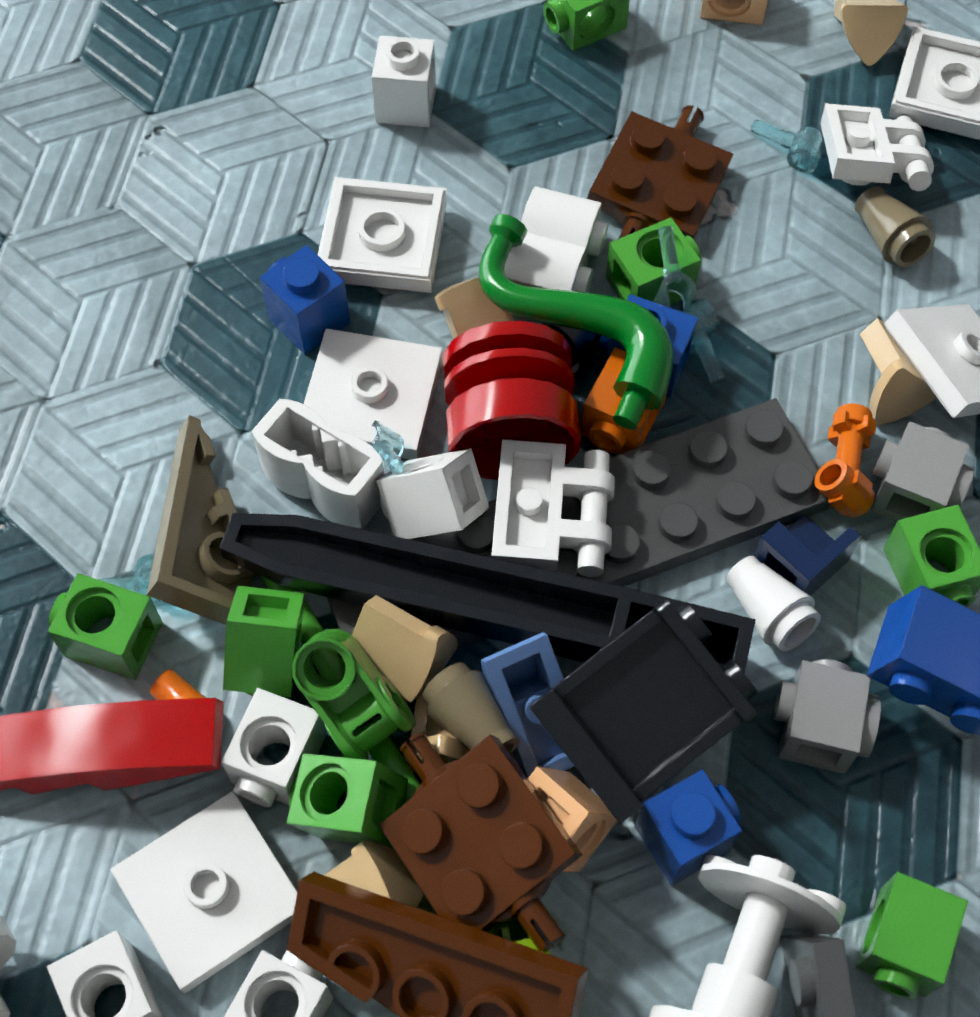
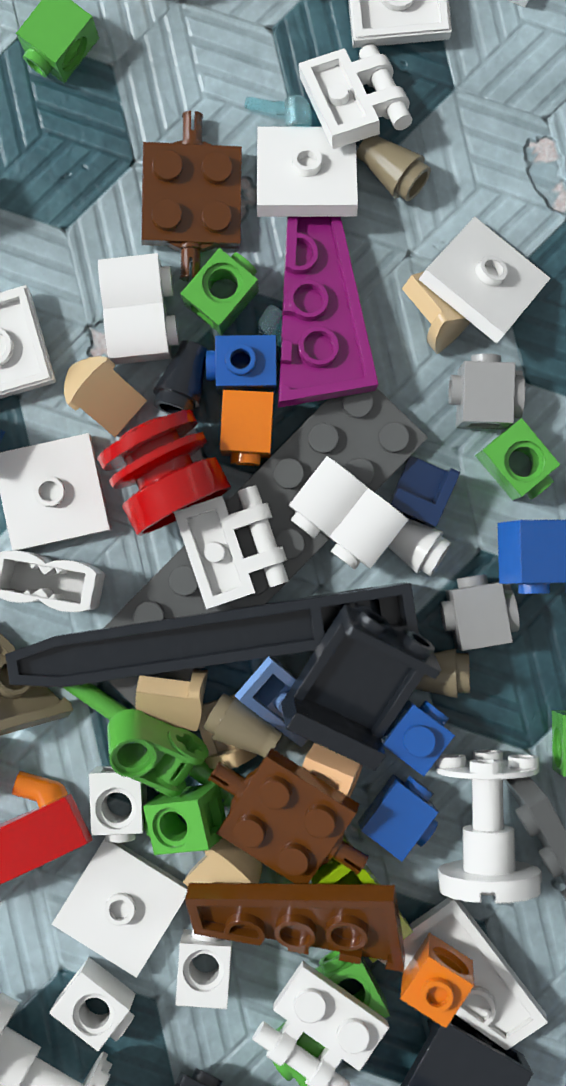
camera: 25 degrees left, 25 degrees up
bright green brick [223,586,305,697] -> none
clear light blue hand [370,420,404,474] -> none
white brick [376,448,490,539] -> none
green animal [479,214,674,430] -> none
clear light blue hand [654,226,696,313] -> none
orange bar [814,403,876,518] -> none
none -> white plate [257,127,358,217]
none -> magenta wing [278,216,379,408]
none -> white brick [289,456,408,570]
none -> blue brick [358,774,439,862]
none -> dark tan cone [415,648,470,698]

